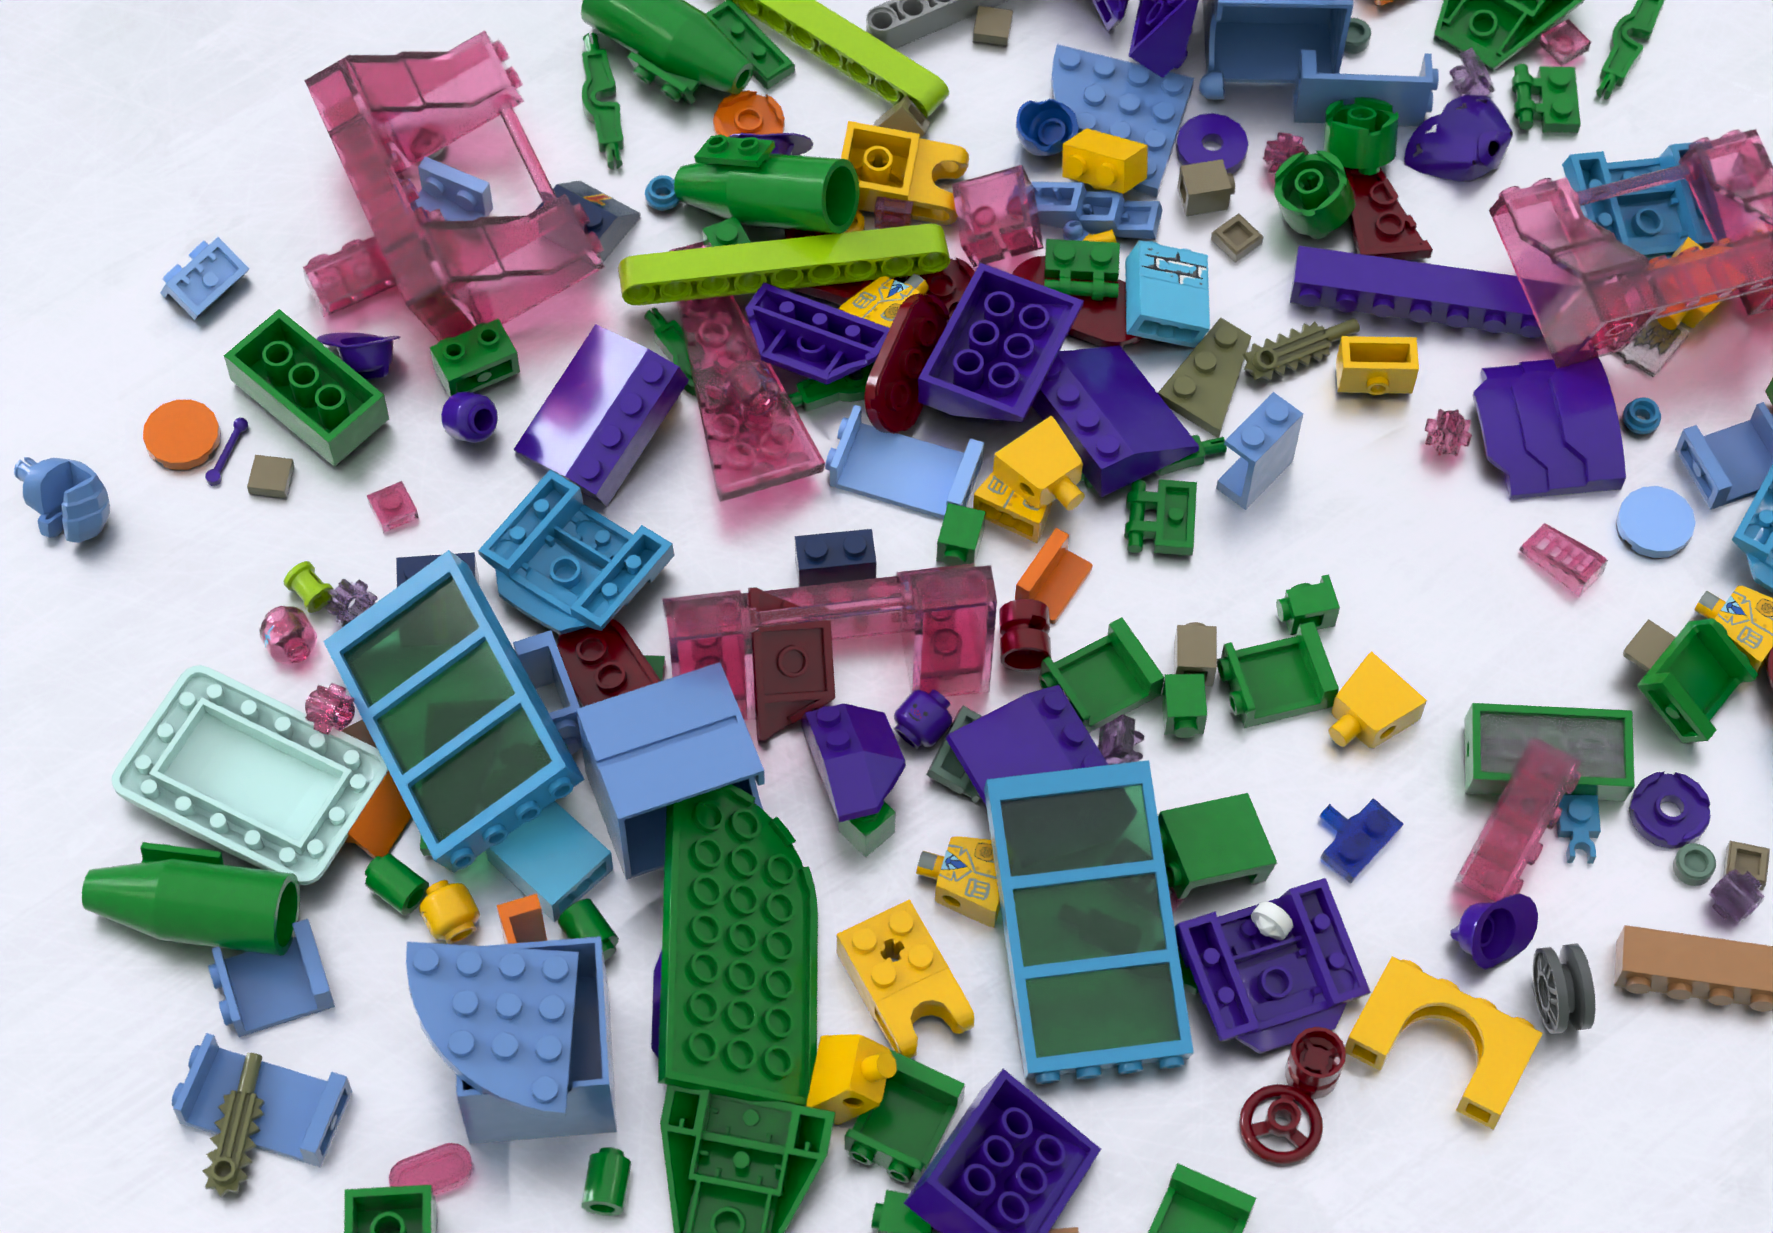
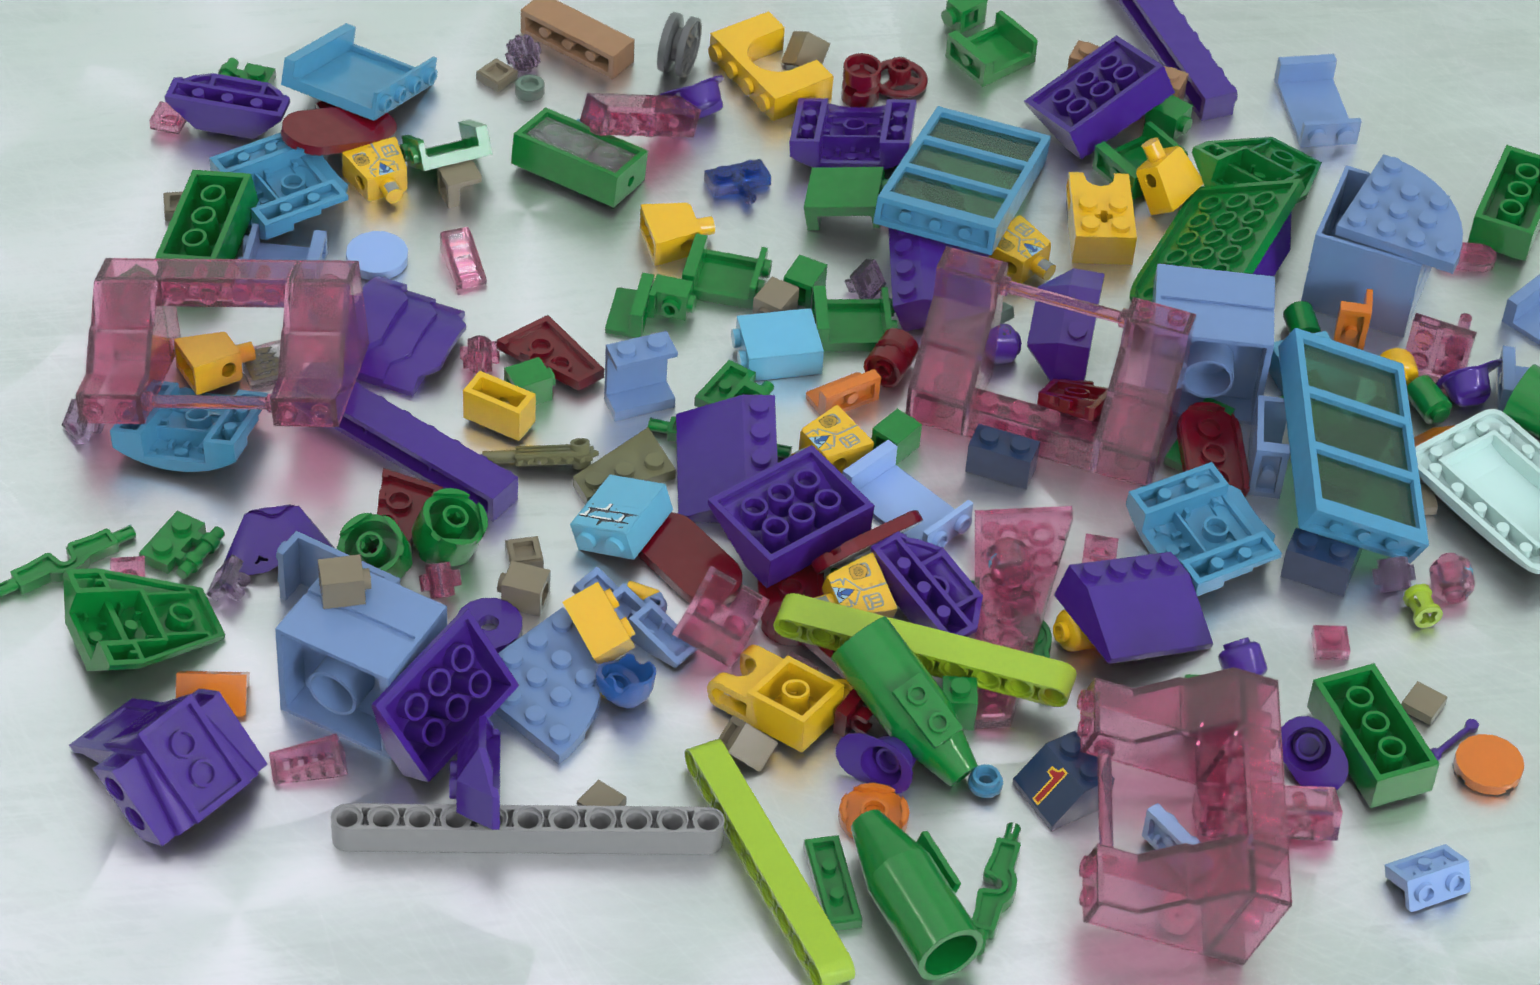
camera: 155 degrees left, 15 degrees down
clear pink gear [305,683,355,735] -> none
yellow torso [993,416,1085,511] -> none
green plate [1044,239,1120,301] -> none
white tile [1251,901,1293,940] -> none
dark purple tile [1629,771,1711,849] -> none
none -> dark red wing [496,315,604,391]
none -> green brick [504,357,556,405]
none -> green panel [605,272,655,338]
none -> medium azure brick [731,308,824,381]
none -> dark tan panel [781,31,831,67]
none -> clear pink plate [1082,533,1119,563]
none -> clear pink plate [1406,313,1477,378]
none -> dark purple piece [1436,359,1503,407]

